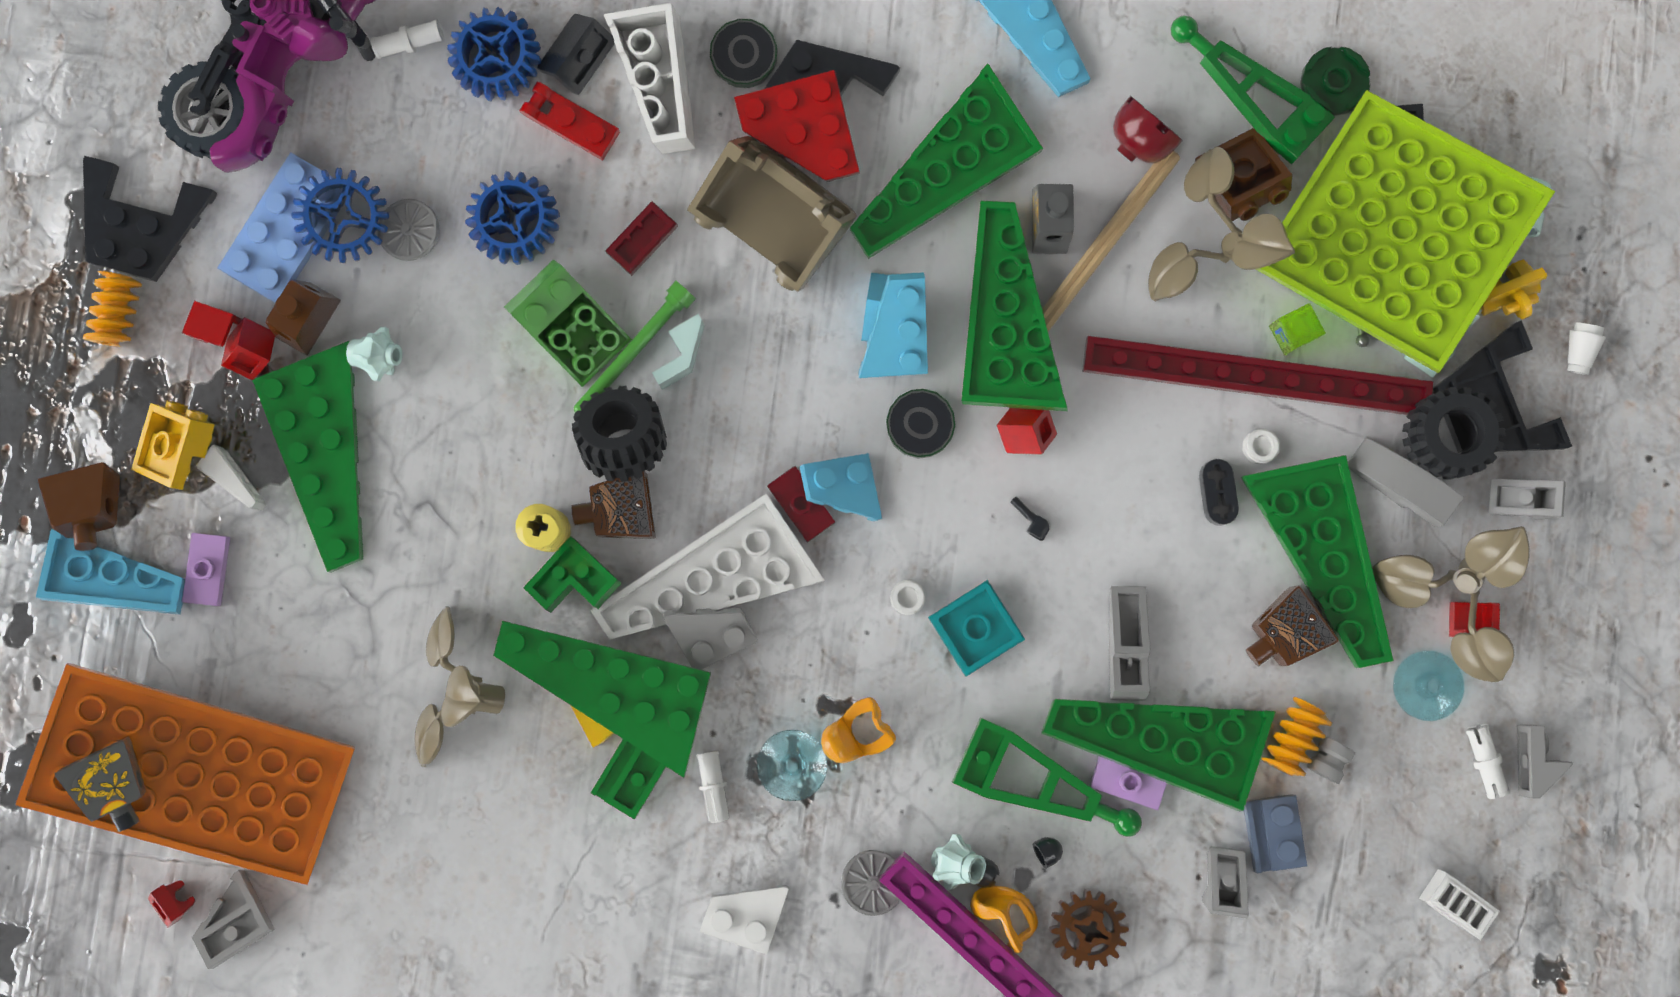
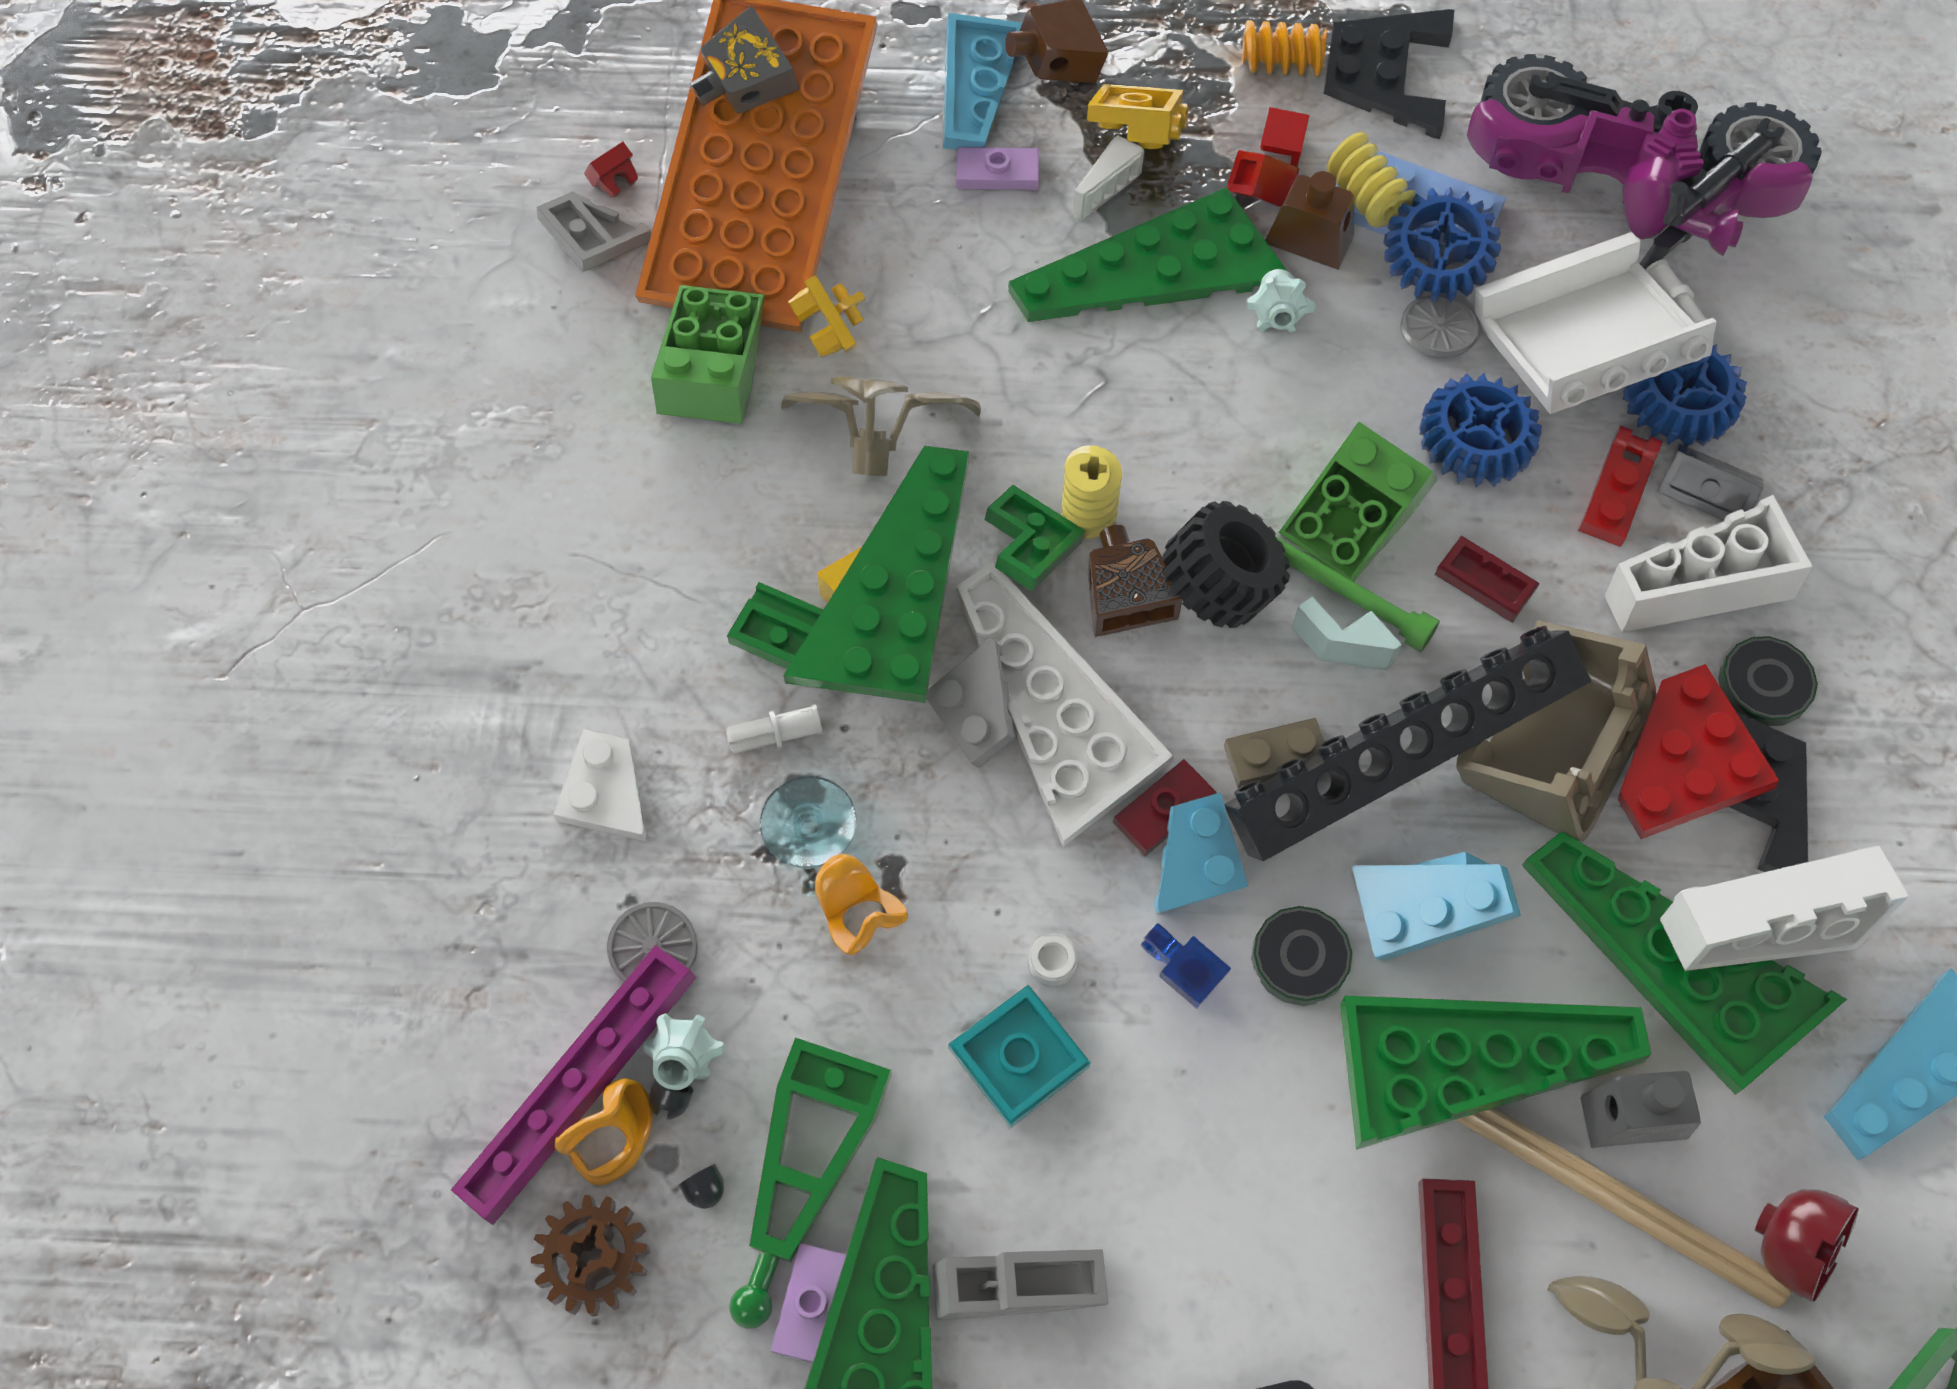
camera: 85 degrees right, 20 degrees down
red panel [996,408,1057,454] -> none
black hand [1010,496,1049,541] -> none
none -> bright green slope [651,285,765,424]
none -> yellow hips [788,275,866,358]
none -> clear blue plate [1141,923,1231,1009]
none -> black brick [1224,626,1592,862]
none -> dark tan plate [1224,718,1324,788]
none -> light yellow piece [1327,132,1416,228]
none -> white panel [1474,232,1717,414]
none -> white wedge [1660,845,1909,971]

